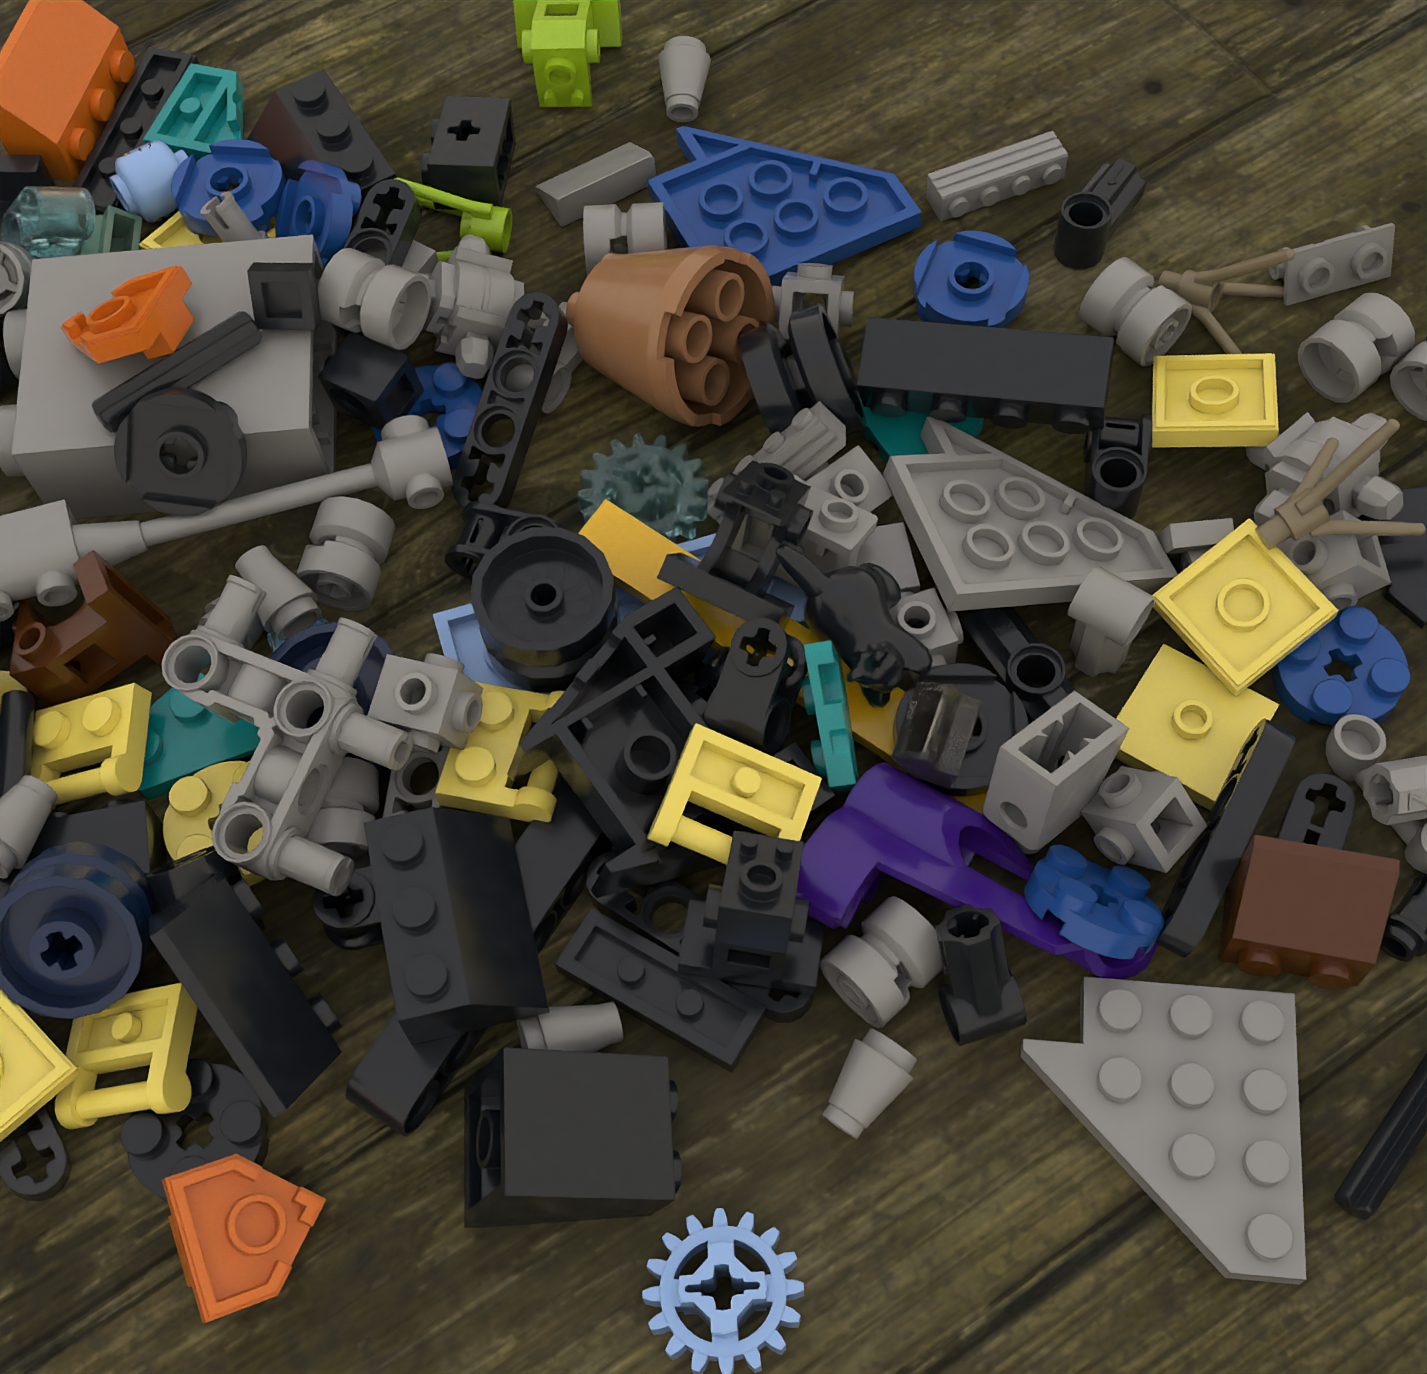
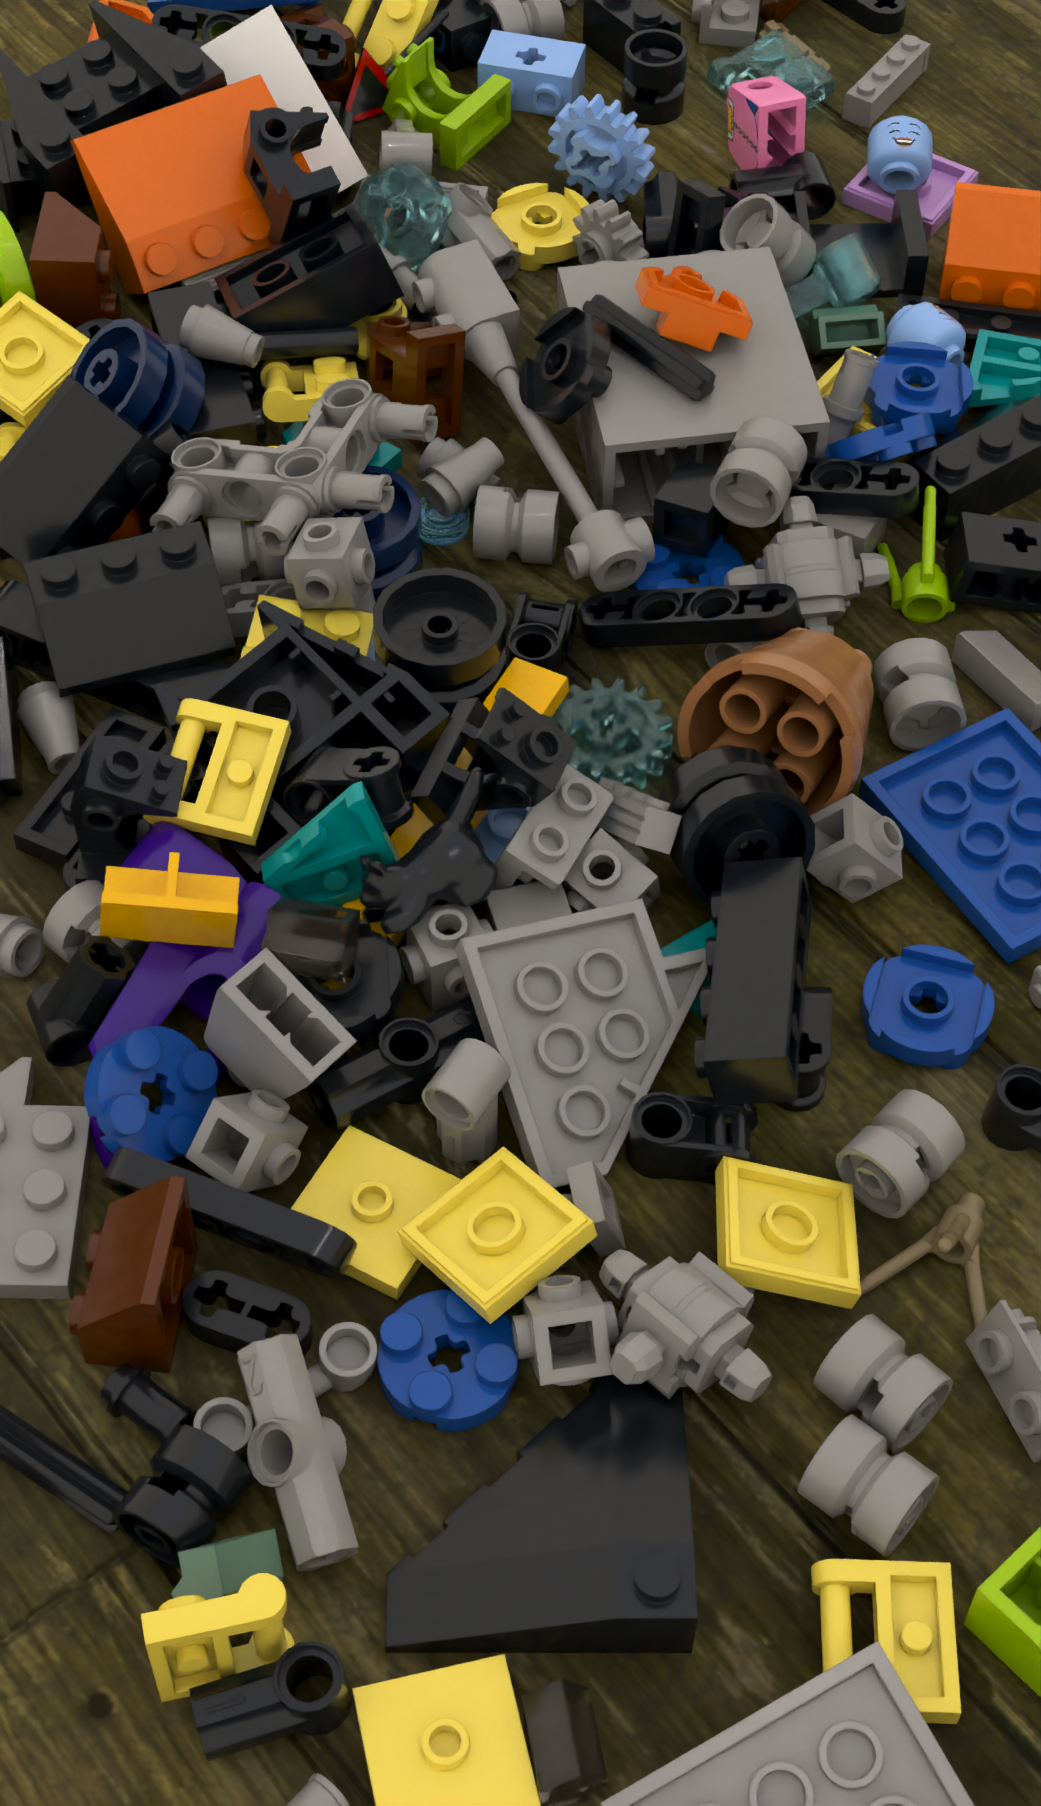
camera: 80 degrees right, 10 degrees down
black tile [247,262,321,330] -> none
dark tan plant [1255,419,1426,550] -> none
none -> yellow panel [100,852,240,948]

